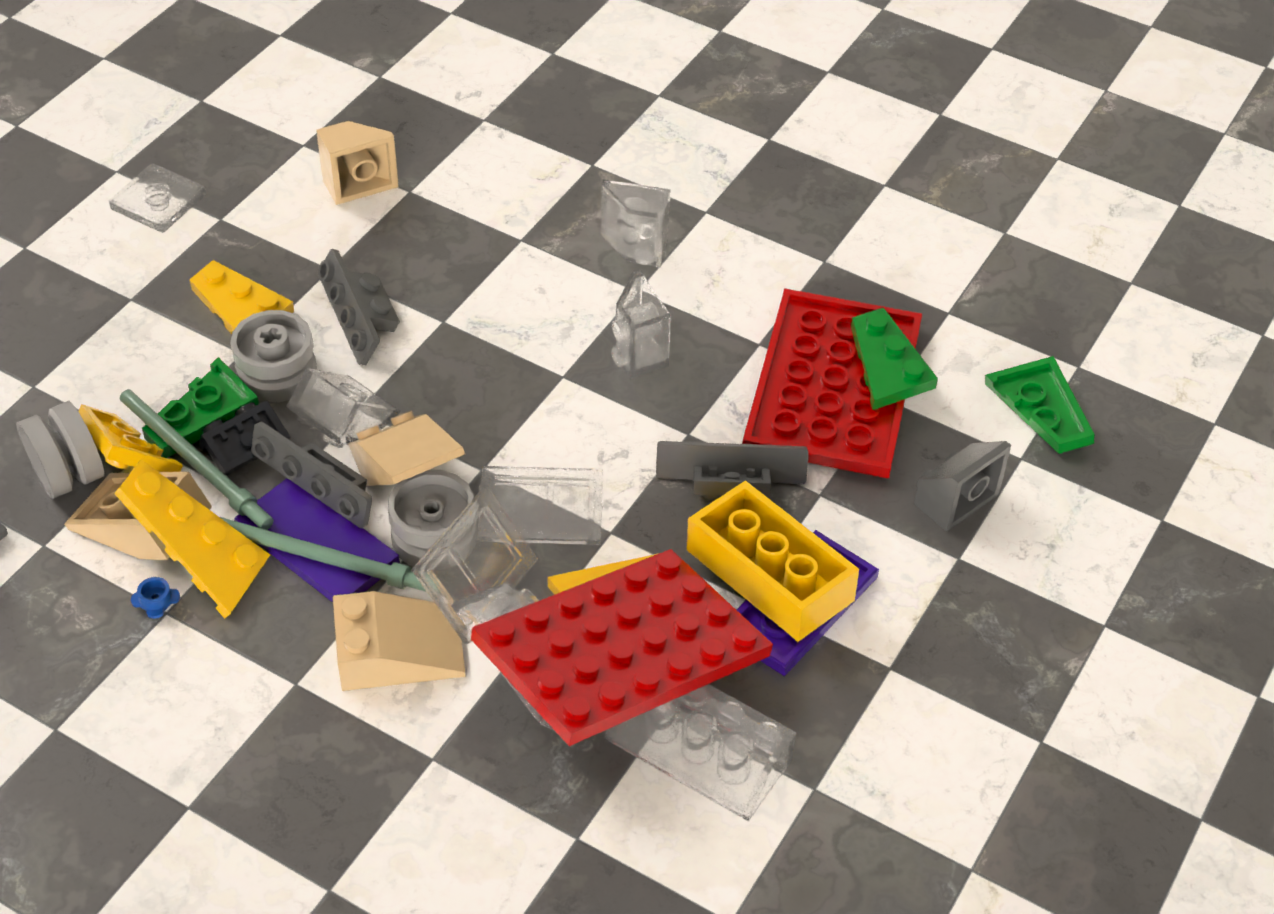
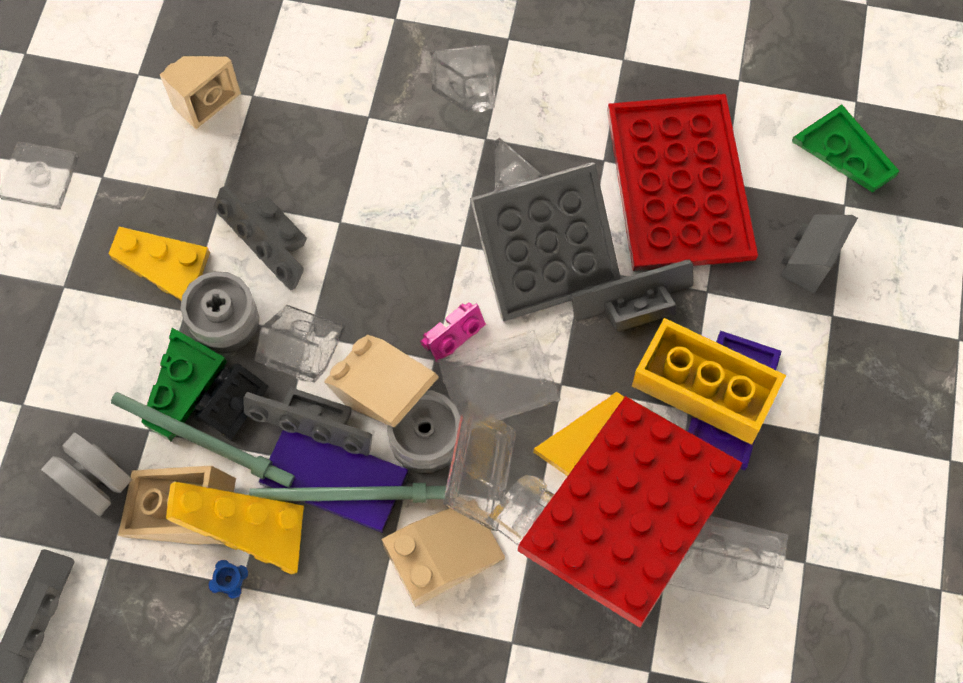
camera: 20 degrees left, 20 degrees up
yellow wing [78,404,183,472] -> none
green wing [851,308,938,410] -> none
none -> dark pink hinge [420,302,486,363]
none -> dark grey plate [470,162,621,321]

